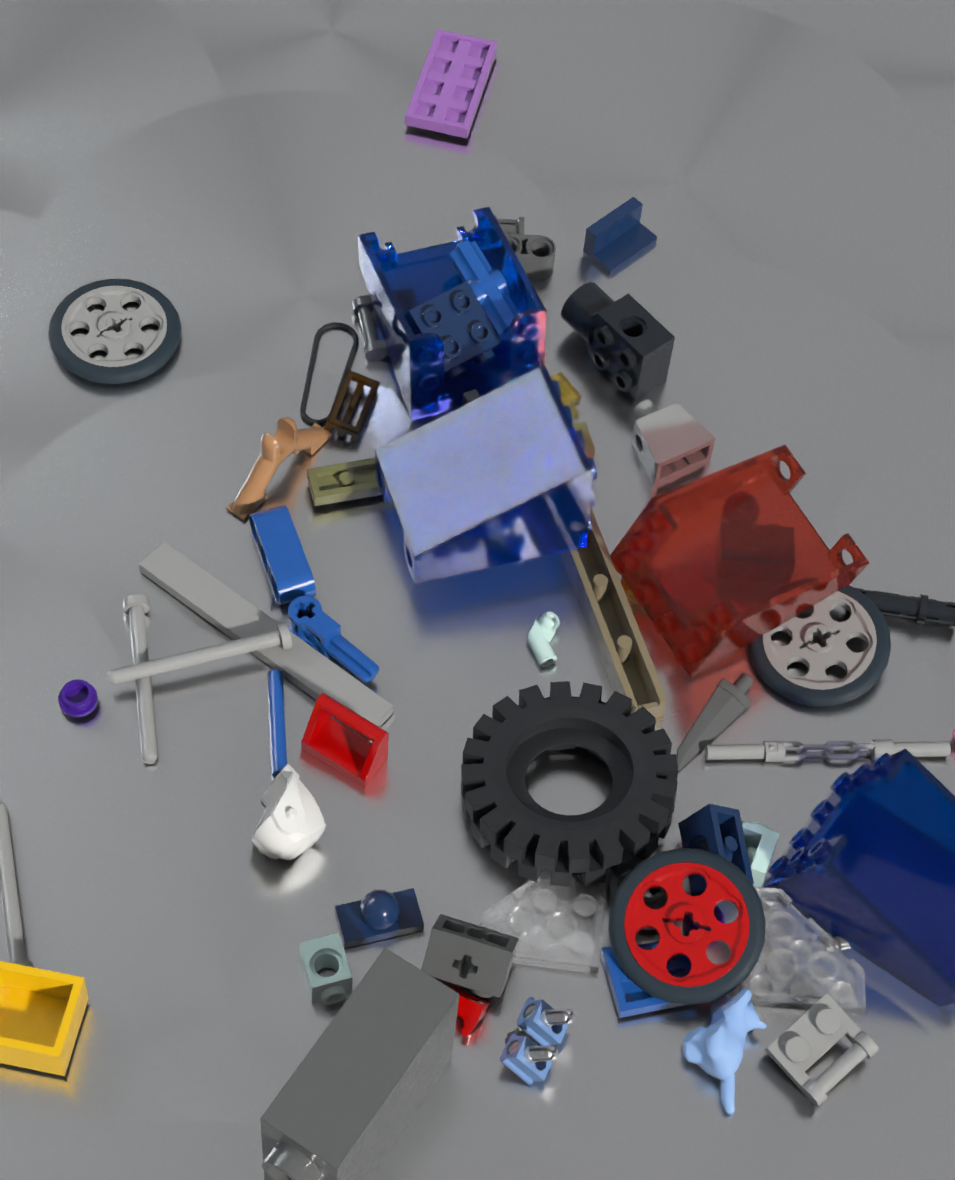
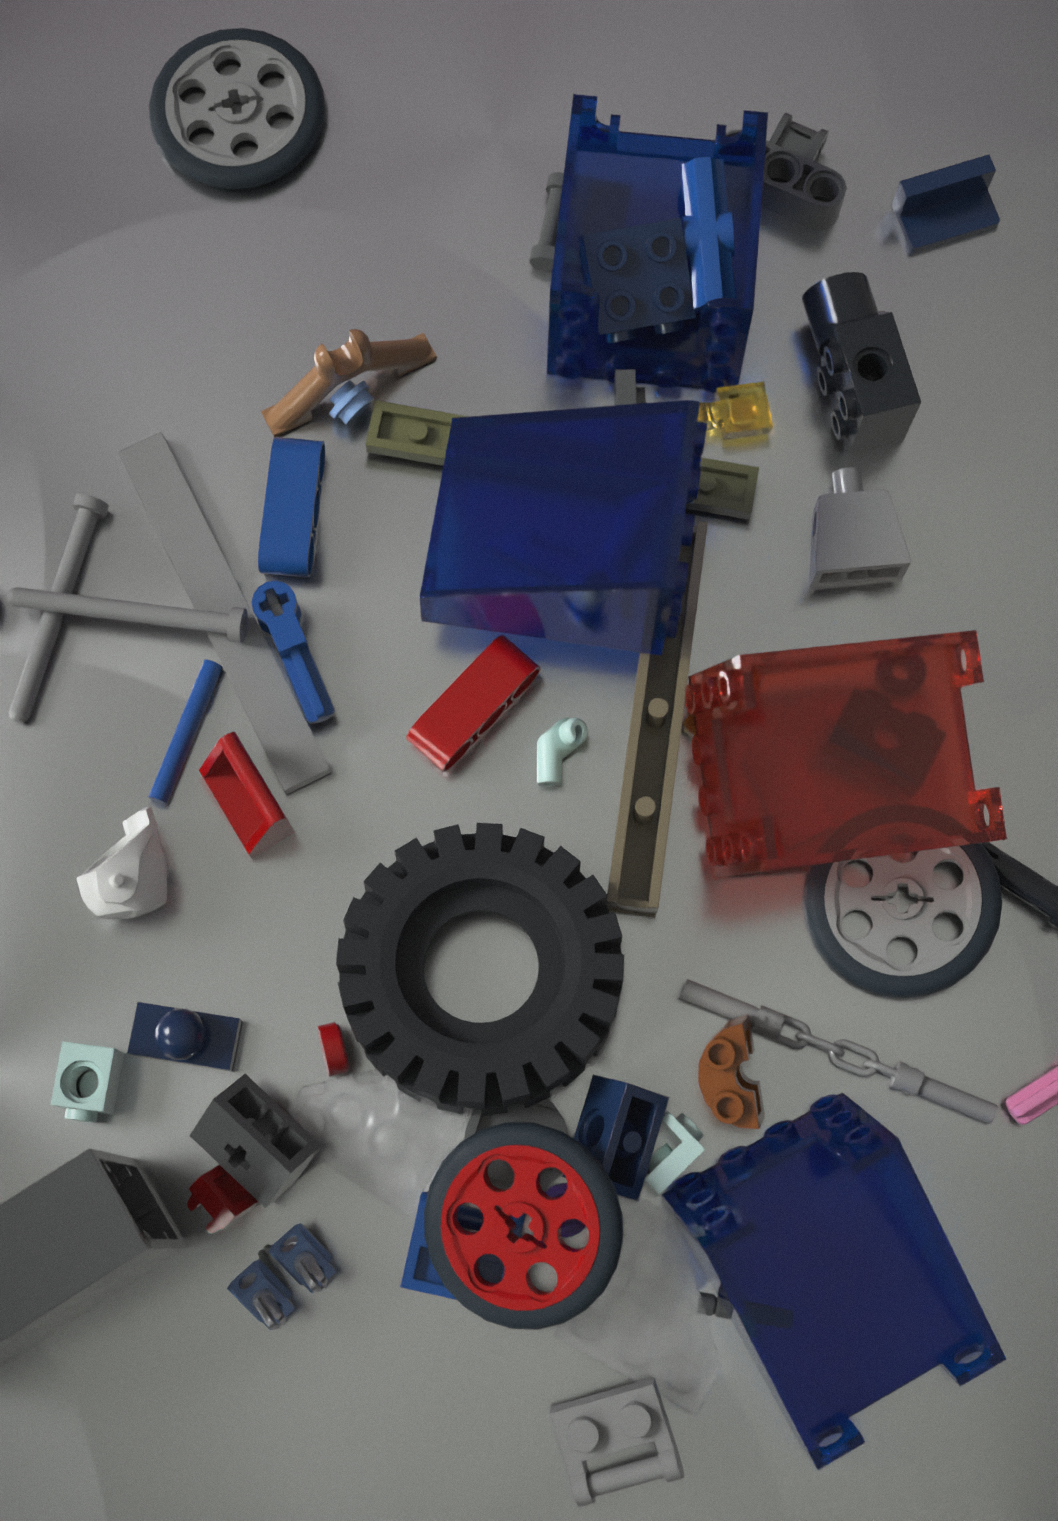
camera: 30 degrees right, 20 degrees up
black piece [300,322,359,425] -> none
dark brown tile [324,369,381,442] -> none
dark grey bar [676,673,753,772] -> none
light blue animal [682,988,767,1114] -> none
none -> red tile [317,1022,349,1077]
none -> light blue plate [329,380,374,425]
none -> red beam [406,634,541,773]
none -> dark orange cylinder [698,1014,765,1129]

